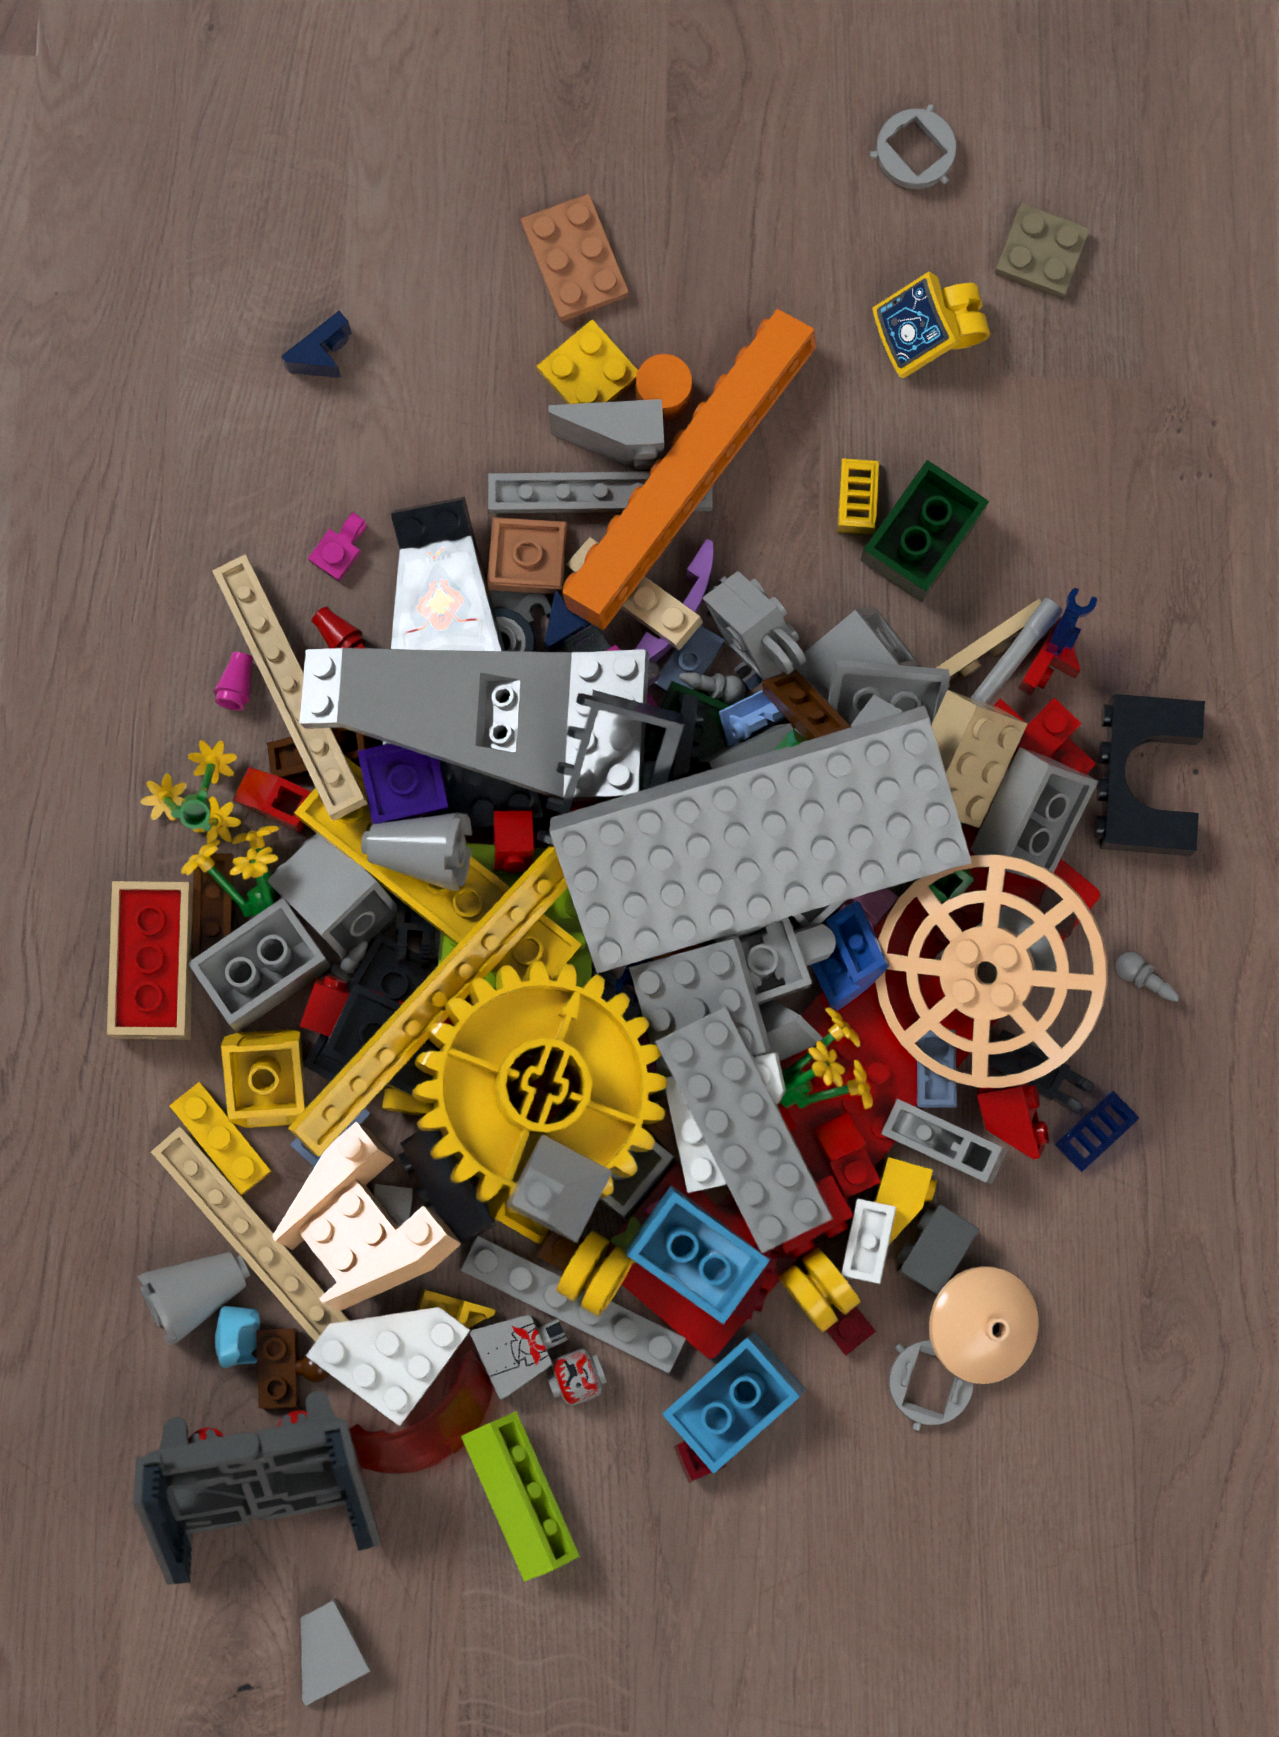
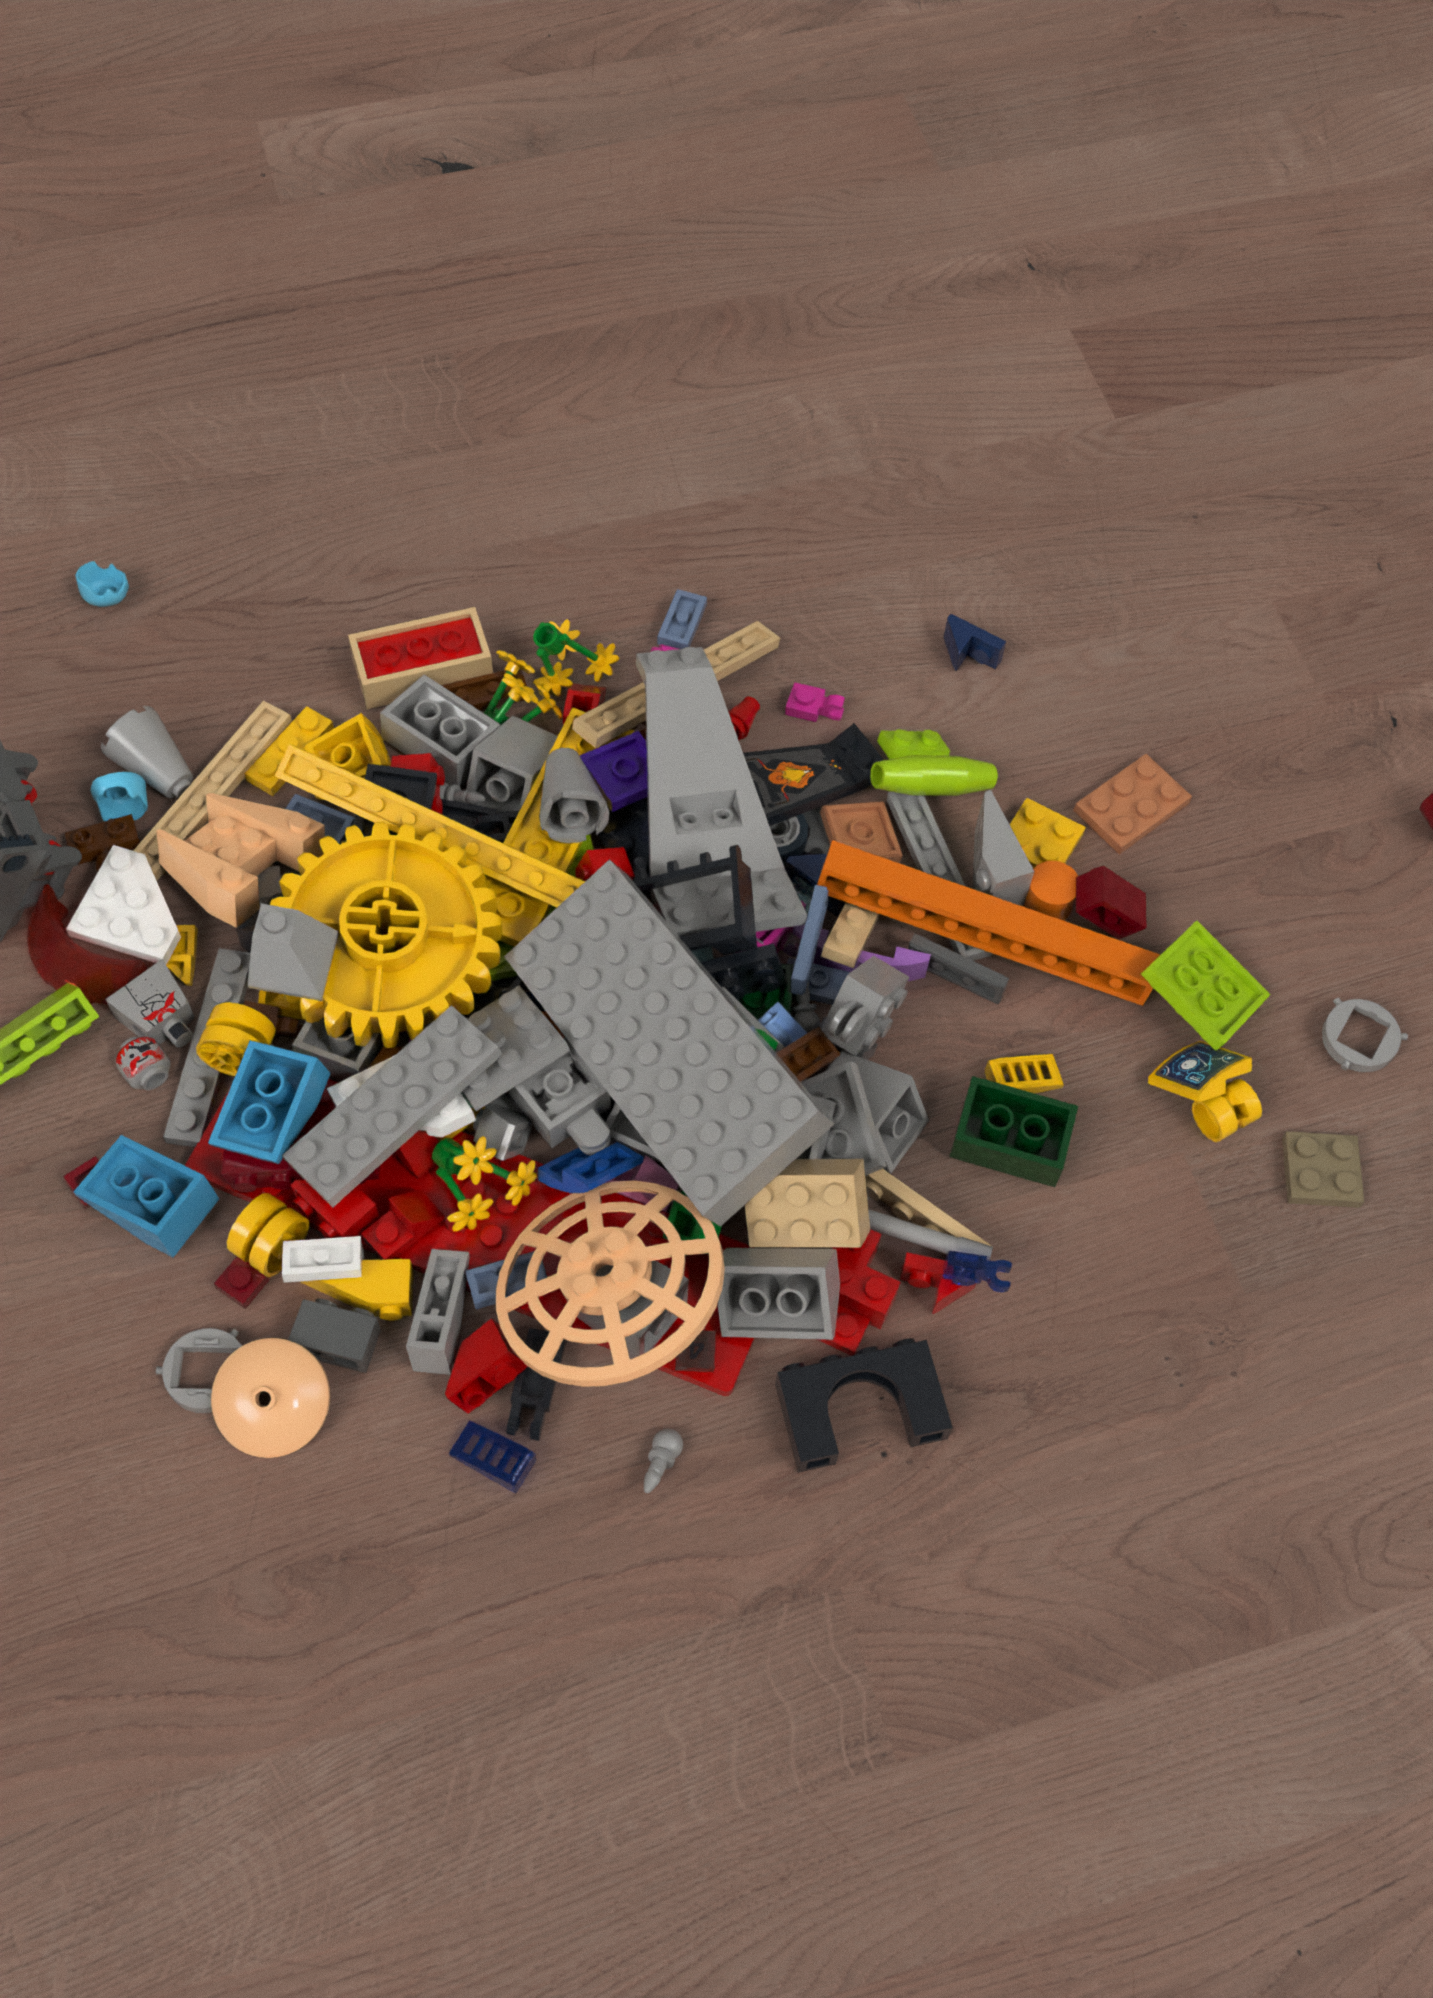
camera: 70 degrees right, 20 degrees down
none -> sand blue plate [657,589,707,649]
none -> sand blue tile [791,885,829,995]
none -> lime plate [870,729,998,796]
none -> dark grey tile [908,933,1009,1004]
none -> dark red brick [1076,865,1147,939]
none -> lime plate [1141,920,1271,1051]

